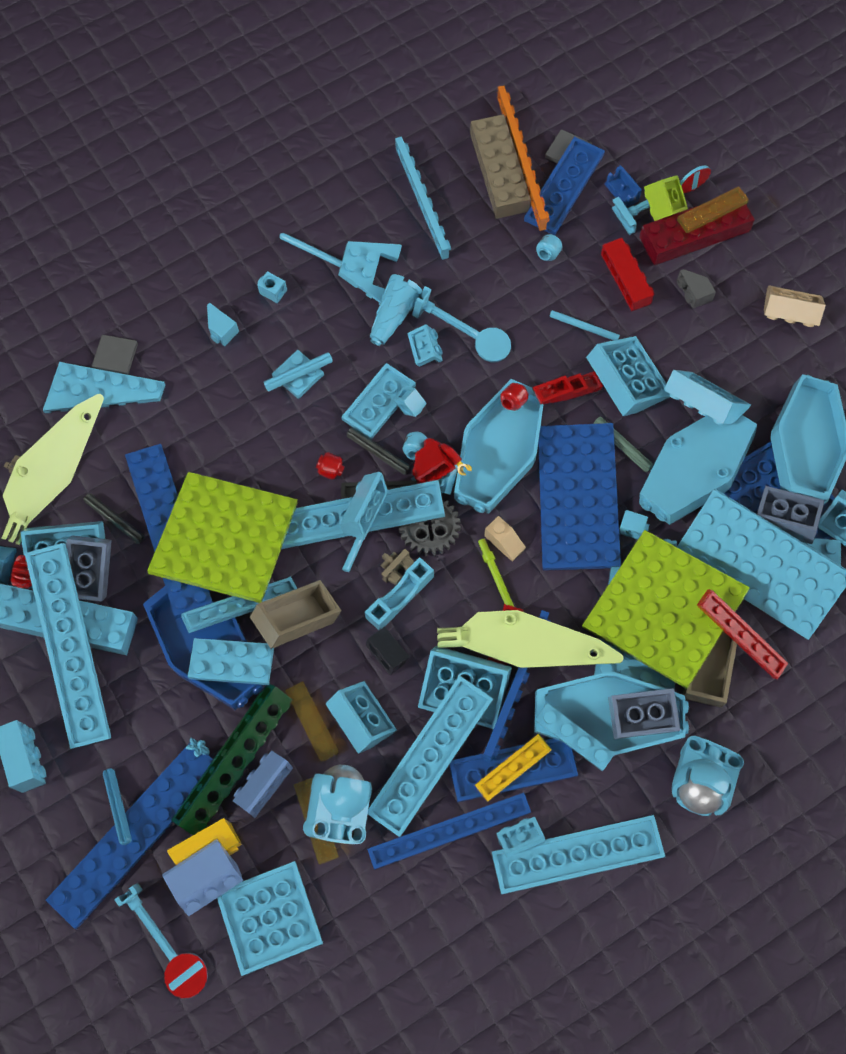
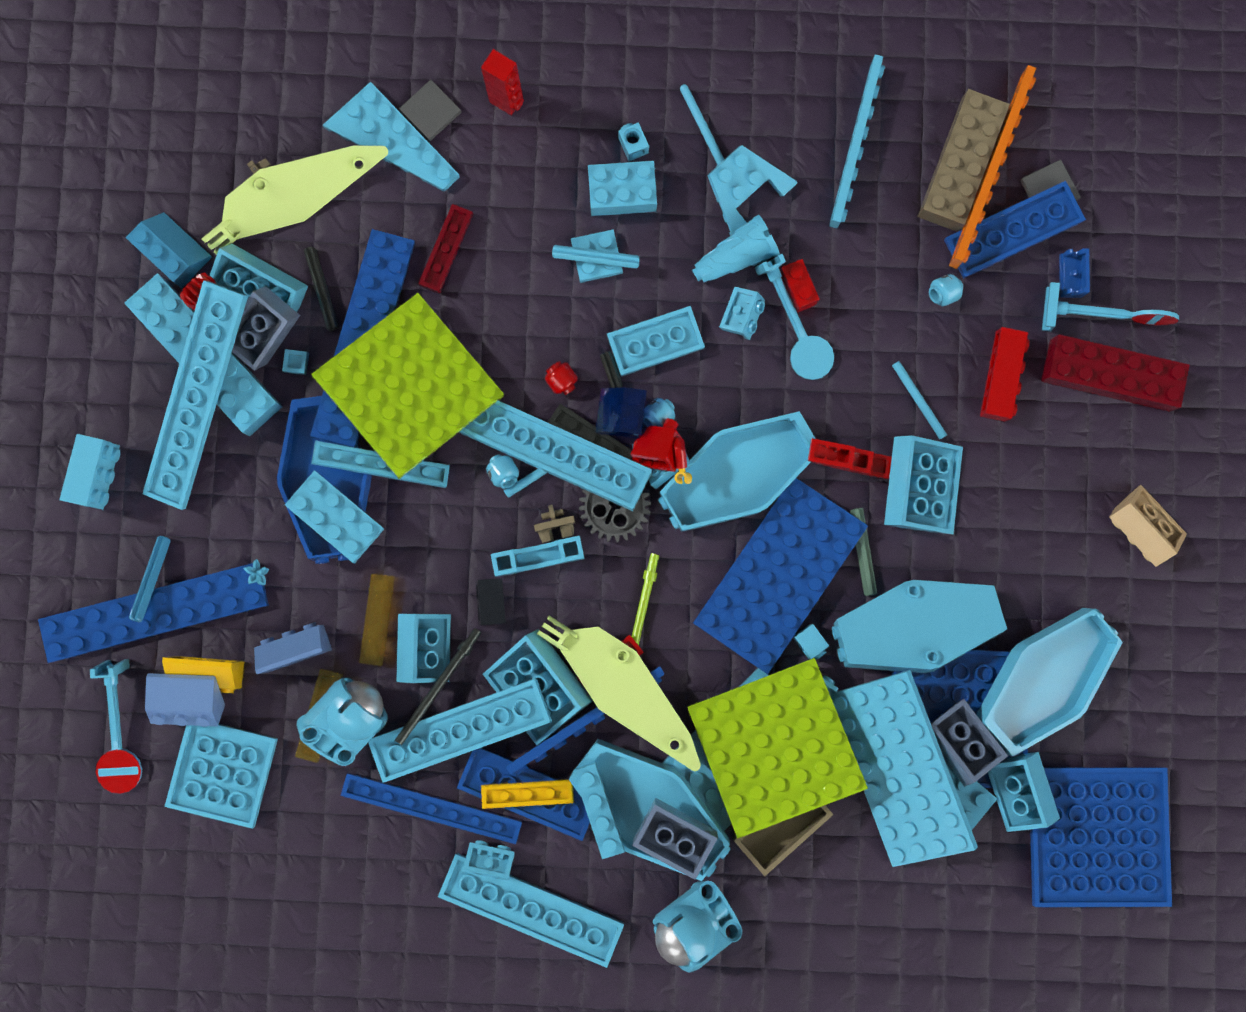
camera: 30 degrees right, 15 degrees up
dark green brick [171,684,293,835] -> none
medium azure slope [207,303,239,346] -> none
dark tan piece [250,580,342,649] -> none
medium azure slope [339,472,388,540] -> none
medium azure brick [393,386,427,417] -> none
tan slope [484,516,526,562] -> none
red head [500,383,528,411] -> none
lime slope [644,175,688,221] -> none
medium azure slope [664,370,751,426] -> none
clear yellow plate [677,186,749,233] -> none
dark grey slope [677,269,716,308] -> none
tile [697,589,788,679] -> none
none -> medium azure plate [282,349,309,375]
none -> pearl dark grey bar [395,628,481,745]
none -> dark red plate [418,204,473,294]
none -> red brick [481,49,524,116]
none -> medium azure head [486,454,519,489]
none -> medium azure brick [588,161,657,216]
none -> clear blue slope [595,387,647,438]
none -> red brick [780,259,820,313]

